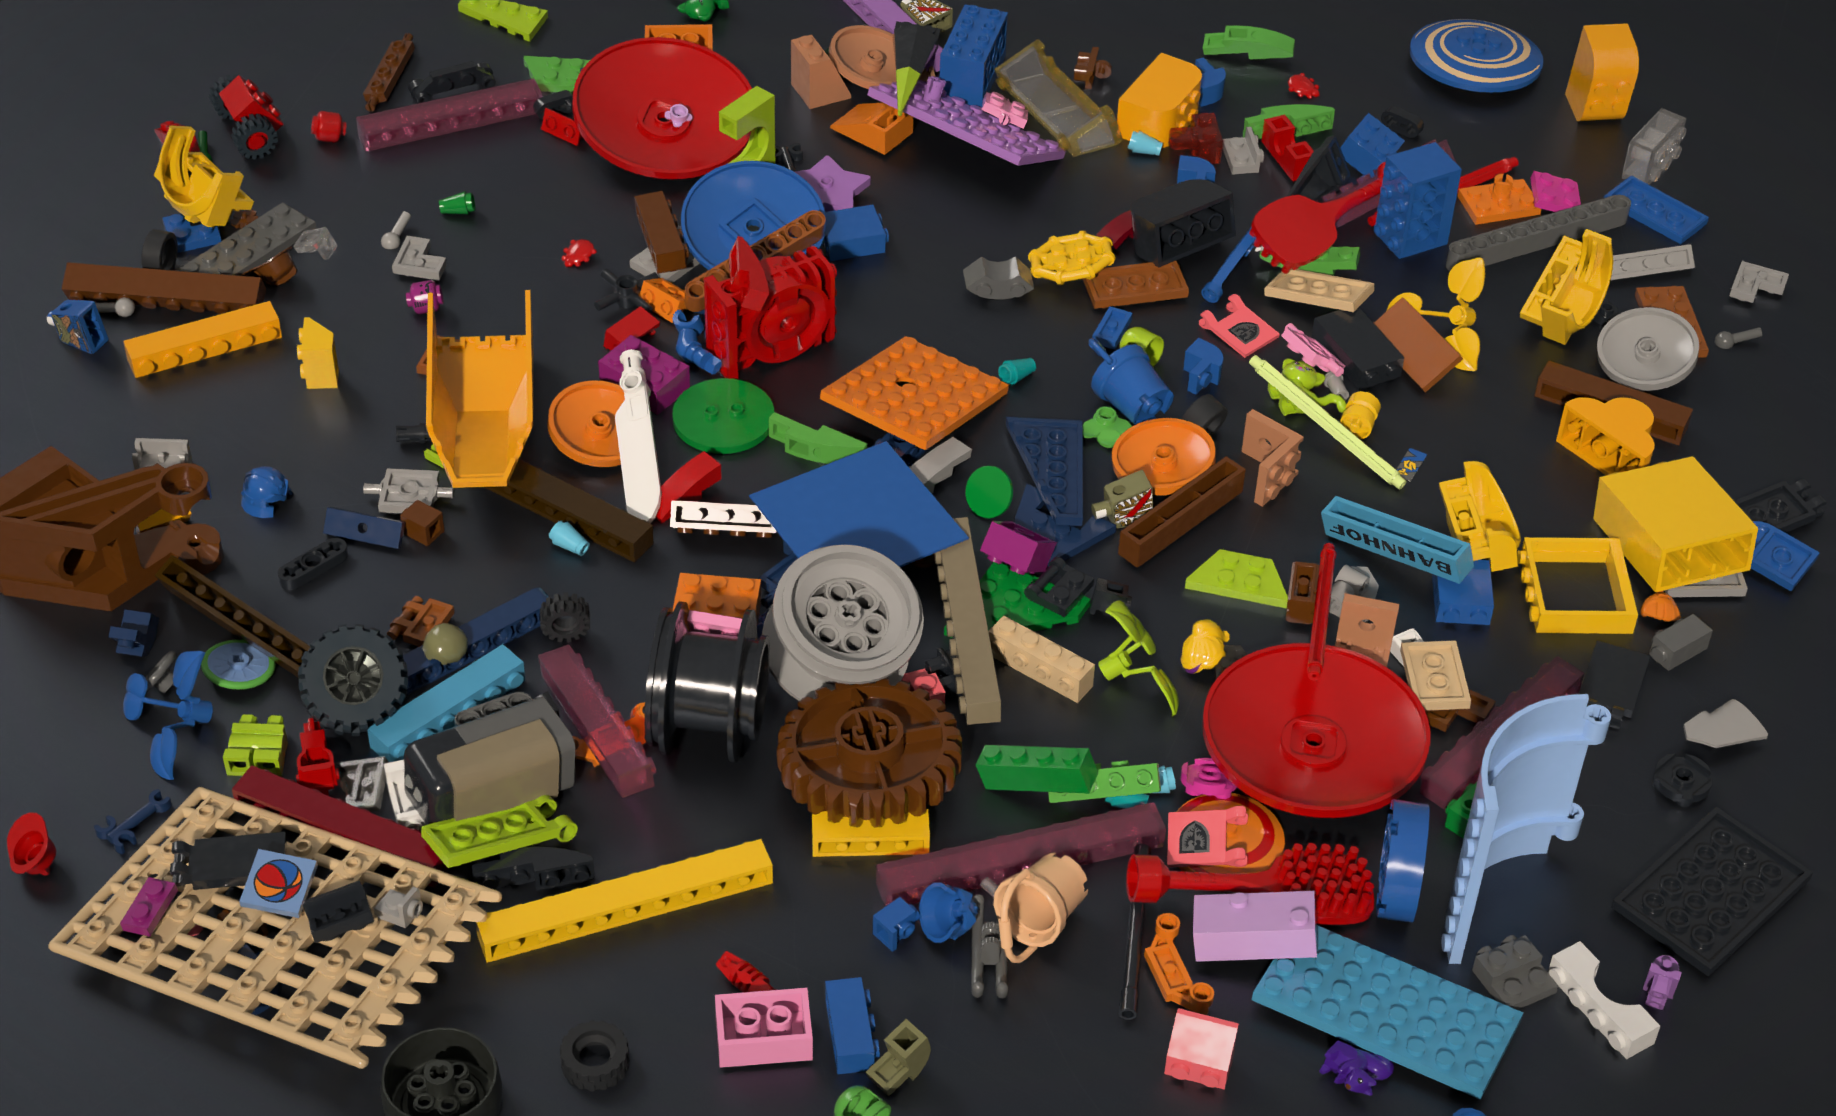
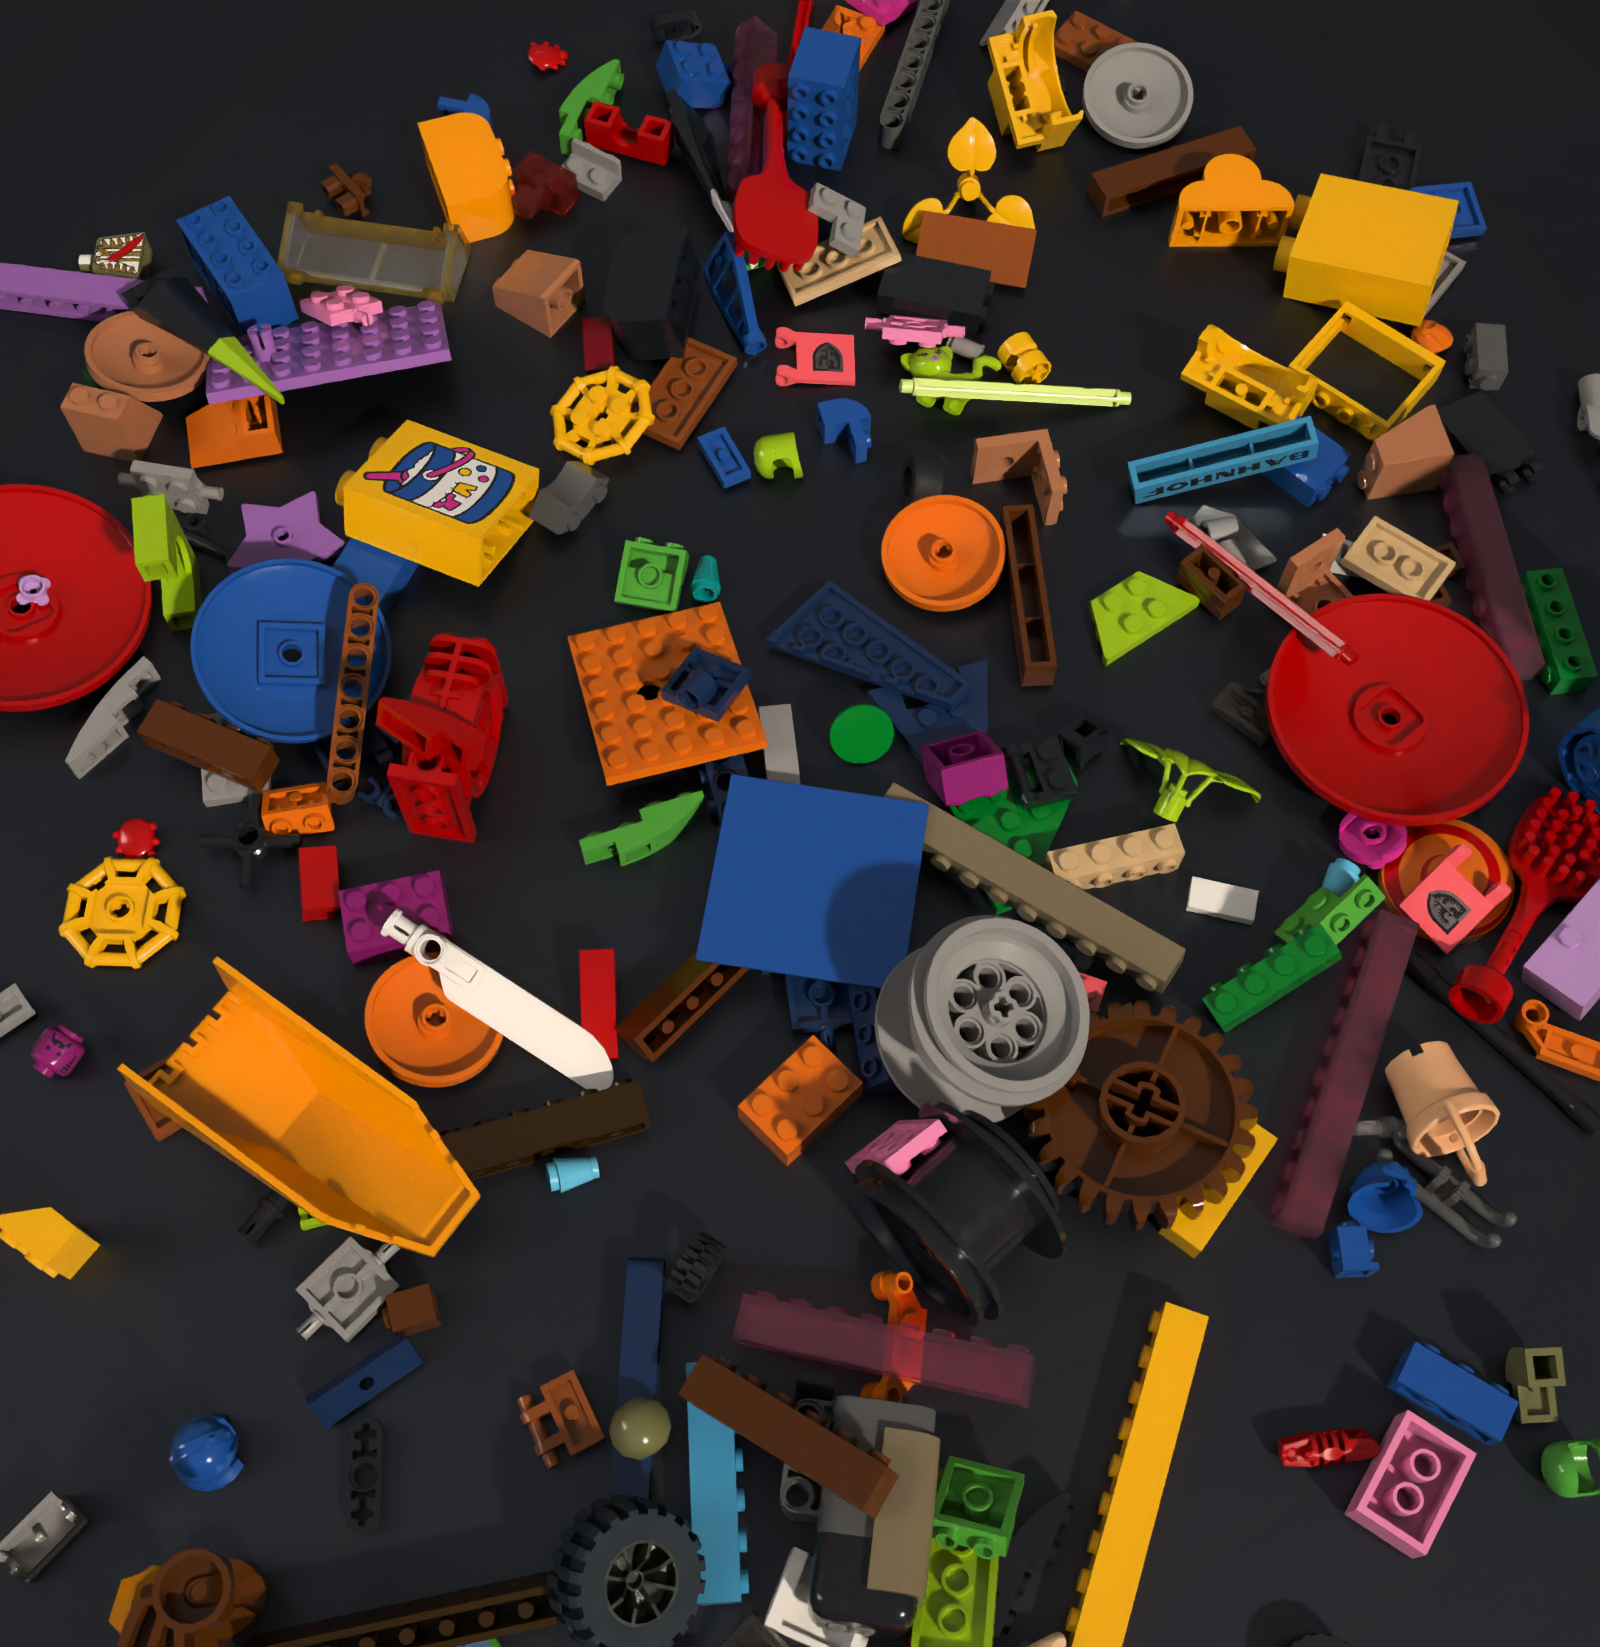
camera: 50 degrees left, 20 degrees up
blue piece [672,310,722,374] -> none
green plate [672,378,774,454] -> none
bright green plate [1082,406,1132,448] -> none
blue piece [1088,338,1174,425] -> none
torso [1091,470,1153,528] -> none
medium azure cone [1127,130,1163,156] -> none
blue brick [1177,155,1216,183] -> none
yellow hair [1180,619,1230,674] -> none
bright green slope [1203,25,1295,59] -> none
sticker [1396,448,1427,481] -> none
dark grey bar [1714,327,1762,349] -> none
none -> yellow plate [58,856,186,970]
none -> light grey slope [65,656,161,779]
none -> light grey plate [117,460,224,514]
none -> yellow brick [335,419,540,587]
none -> nougat slope [492,250,585,338]
none -> bright green plate [614,537,690,613]
none -> dark blue plate [661,647,751,722]
none -> reddish brown brick [678,1354,899,1519]
none -> light grey plate [807,182,866,258]
none -> bright green plate [932,1455,1025,1559]
none -> white tile [1186,876,1259,925]
none -> nougat slope [1357,404,1454,500]

